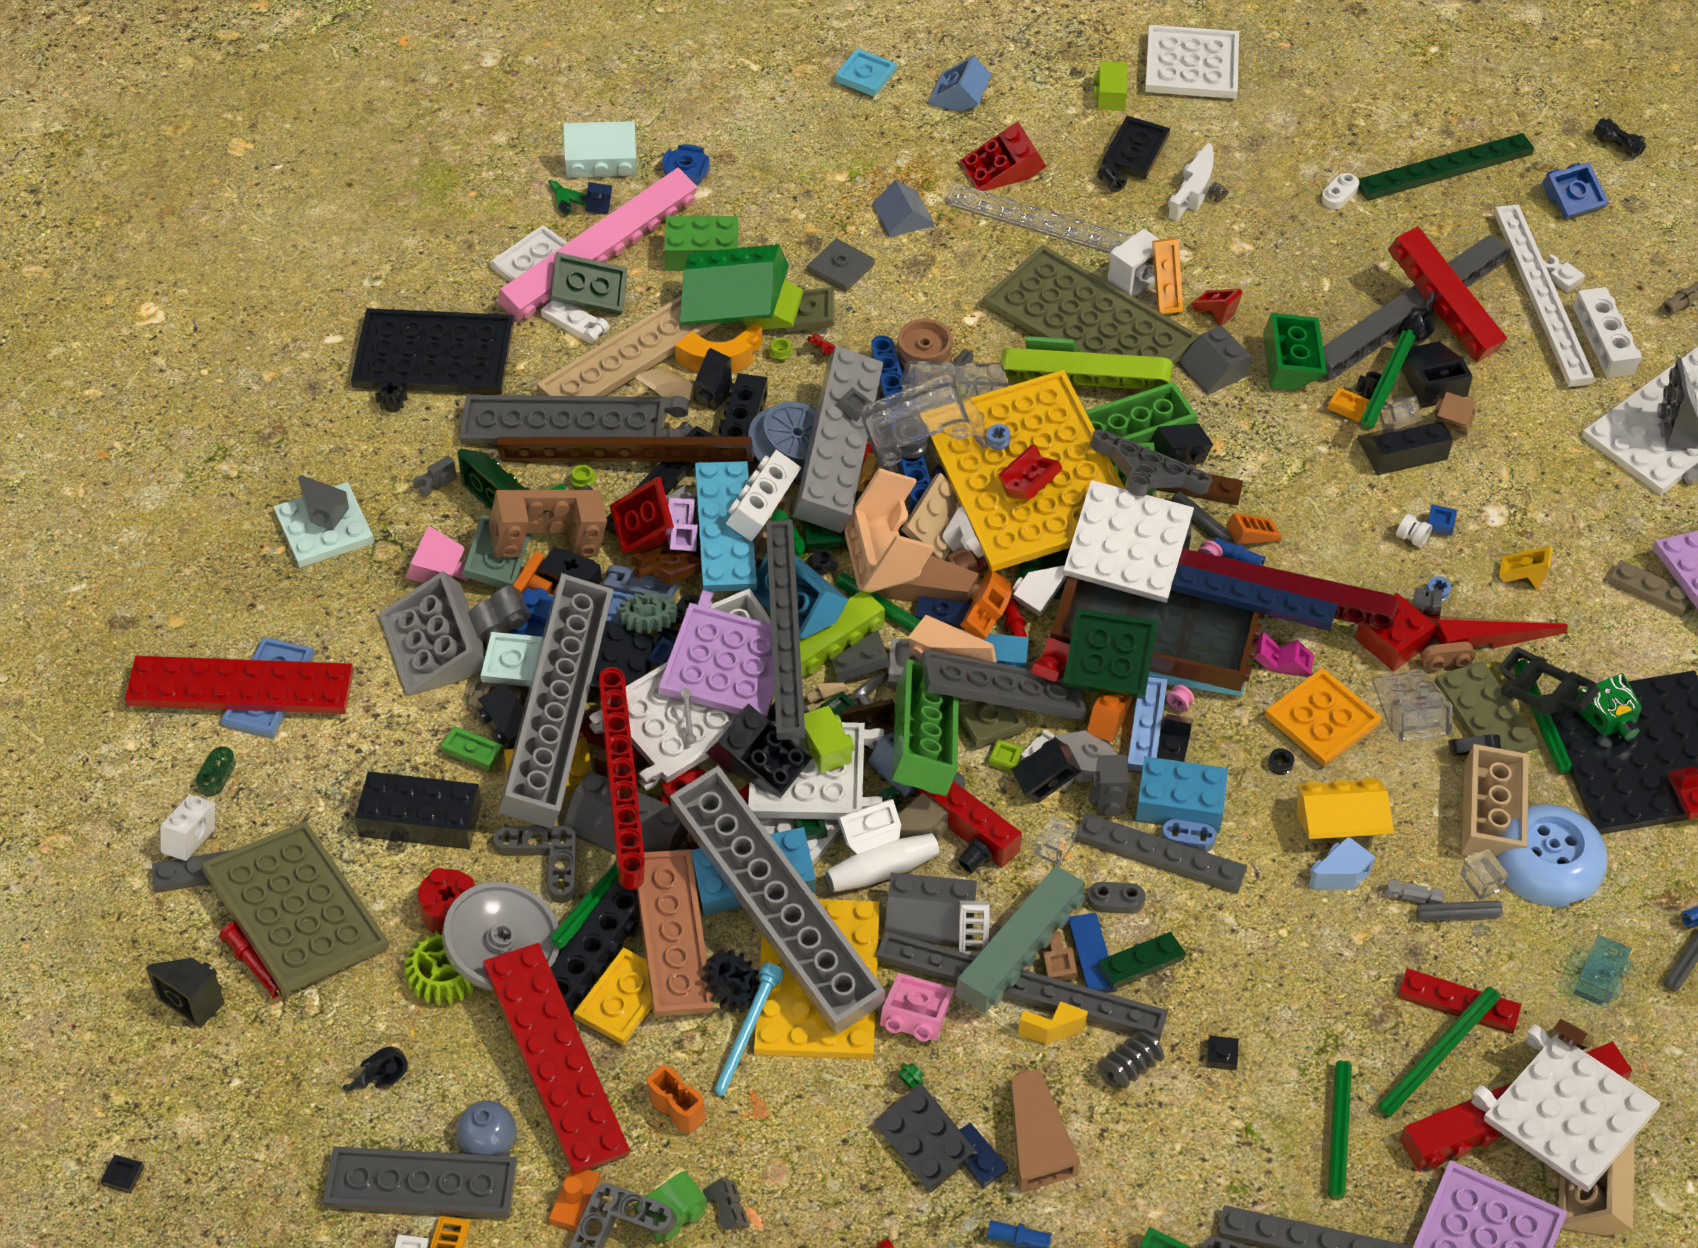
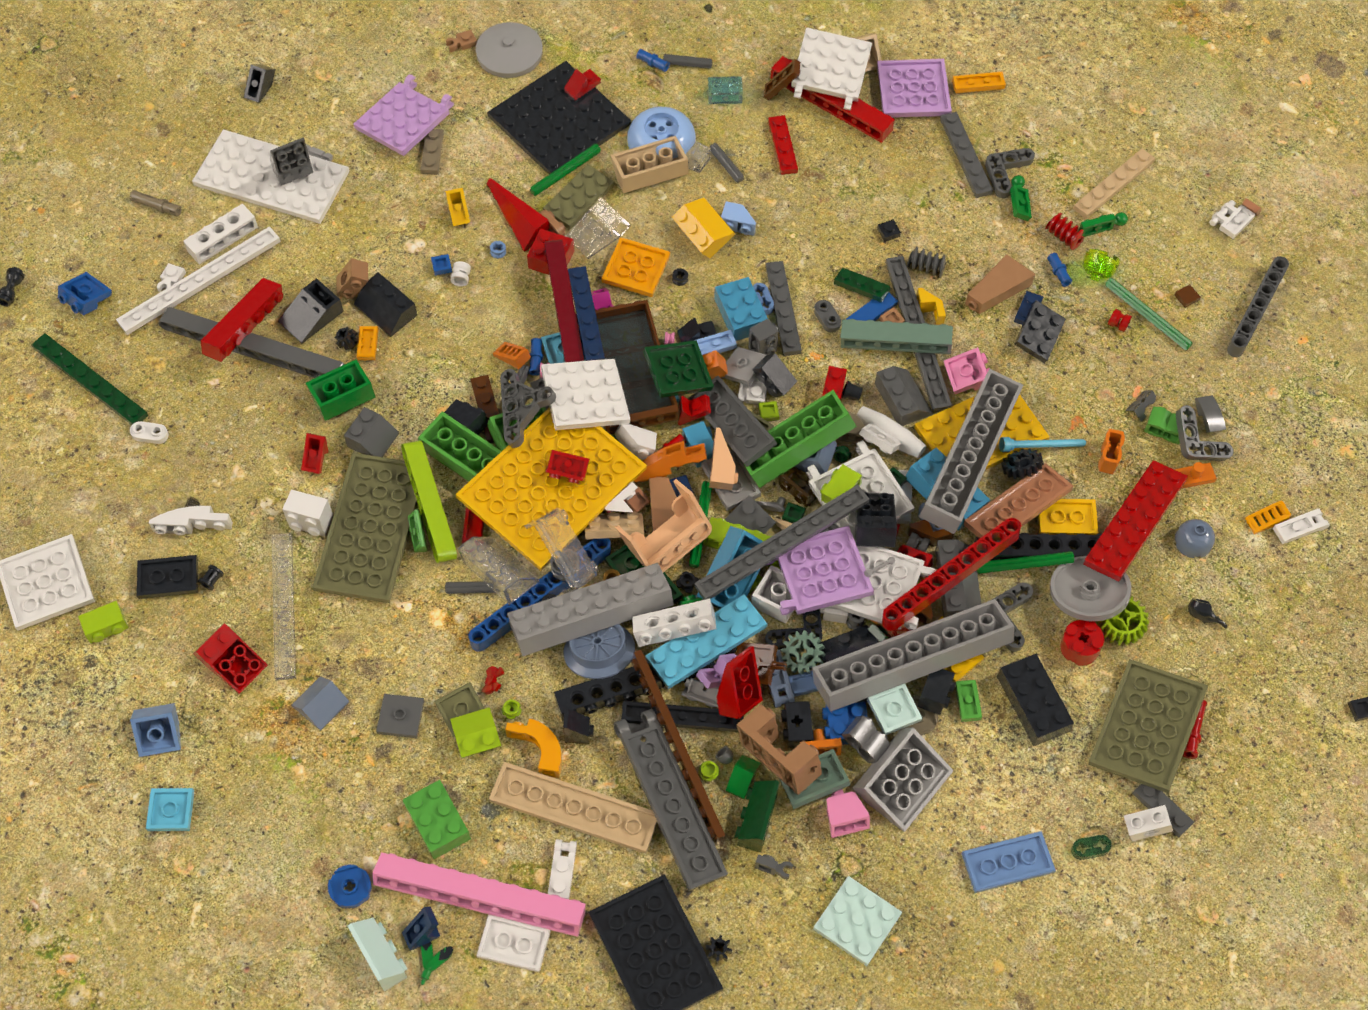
camera: 120 degrees left, 10 degrees up
red plate [125,655,354,714] -> none
pearl dark grey slope [146,958,225,1028] -> none
dark grey slope [298,475,349,530] -> none
dark grey plate [323,1146,518,1219] -> none
plate [549,252,628,315] -> none
tan slope [635,369,694,402] -> none
dark blue plate [647,637,674,667] -> none
green slope [680,244,789,326] -> none
dark grey tile [837,387,873,422] -> none
medium nougat wheel [897,318,953,383] -> none
green plate [897,1062,924,1090] -> none
white slope [959,901,990,957] -> none
medium blue bush [987,424,1010,450] -> none
clear brick [1035,815,1077,866] -> none
light orange plate [1152,237,1184,314] -> none
green axle [1328,1060,1352,1199] -> none
green axle [1360,329,1415,429] -> none
green axle [1377,987,1500,1118] -> none
clear brick [1379,396,1422,429] -> none
light grey axle [1386,879,1444,904] -> none
black piece [1402,291,1436,345] -> none
dark grey wheel [1413,588,1442,616] -> none
black beam [1448,735,1501,756] -> none
pearl dark grey bar [1499,647,1600,715] -> none
green torso [1575,673,1641,740] -> none

